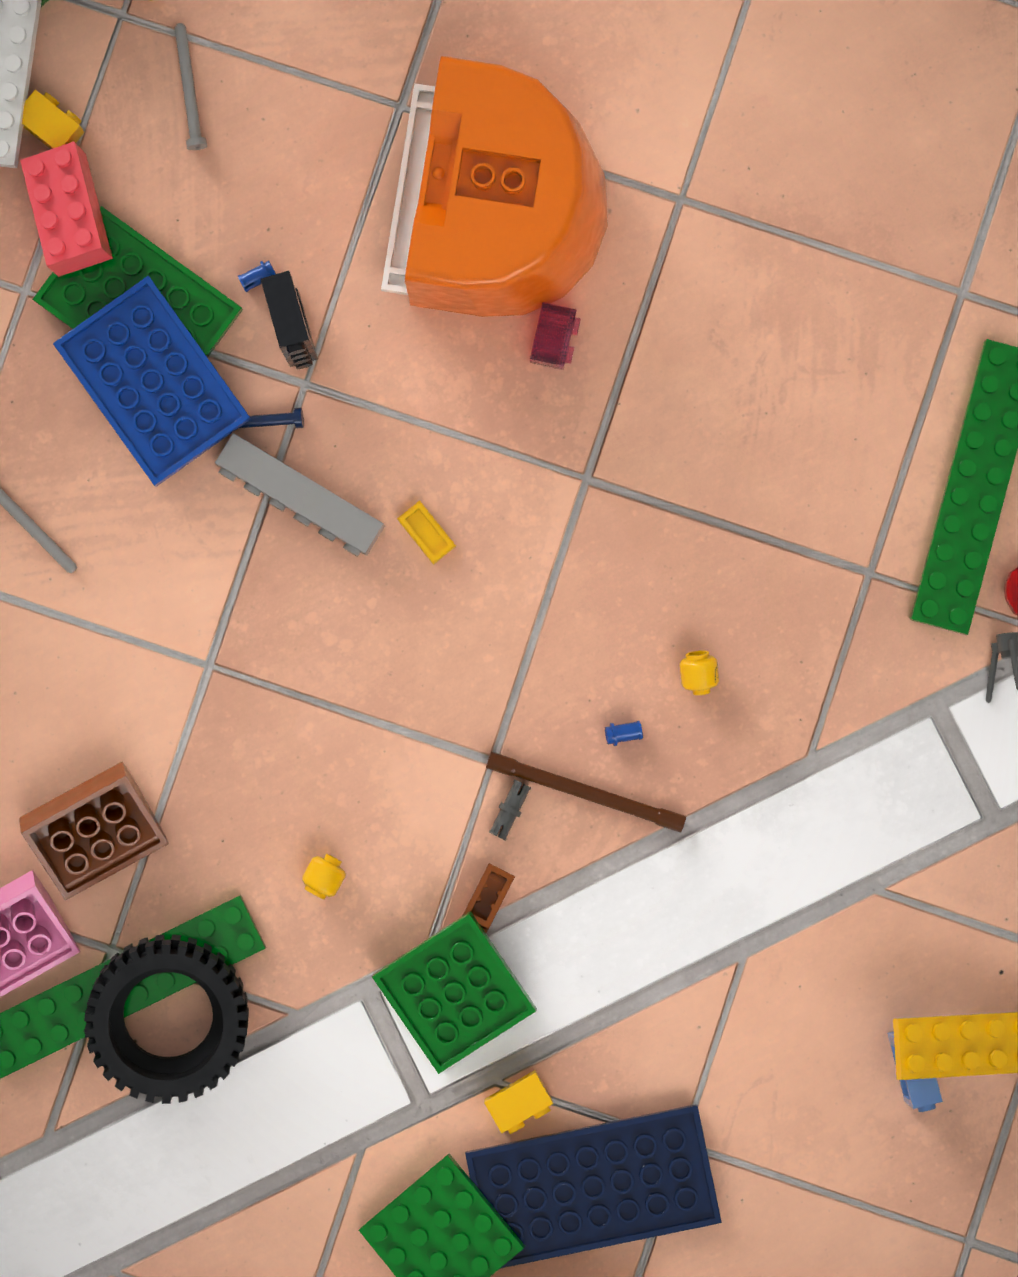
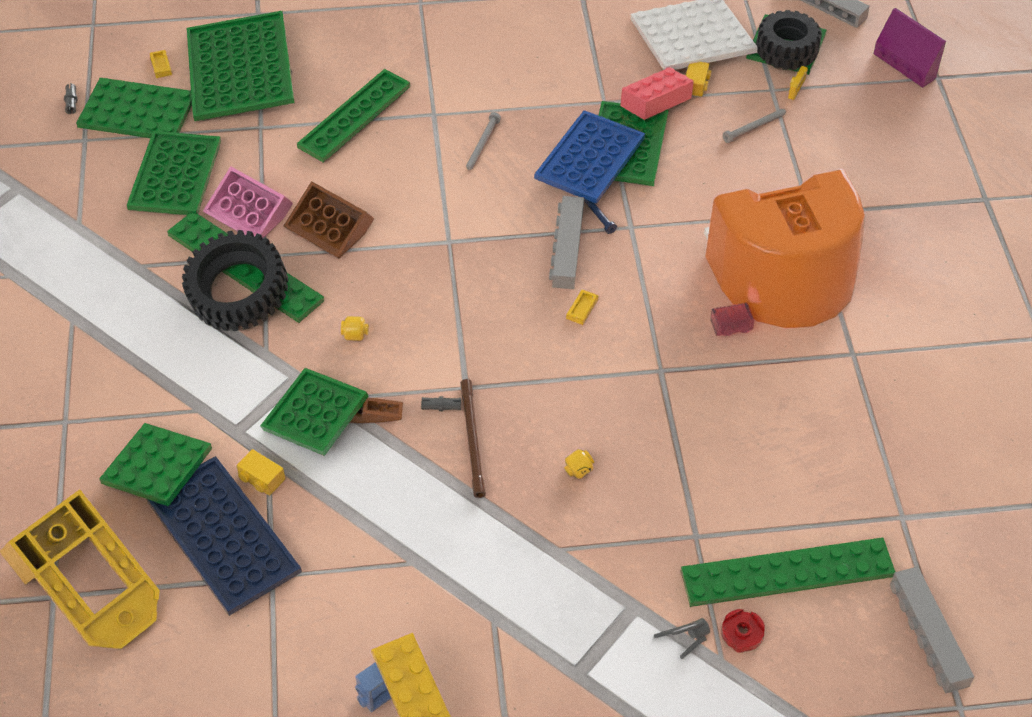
camera: 60 degrees right, 35 degrees down
blue pin [238,261,276,292] -> none
black arch [261,271,318,369] -> none
blue pin [605,721,643,746] -> none

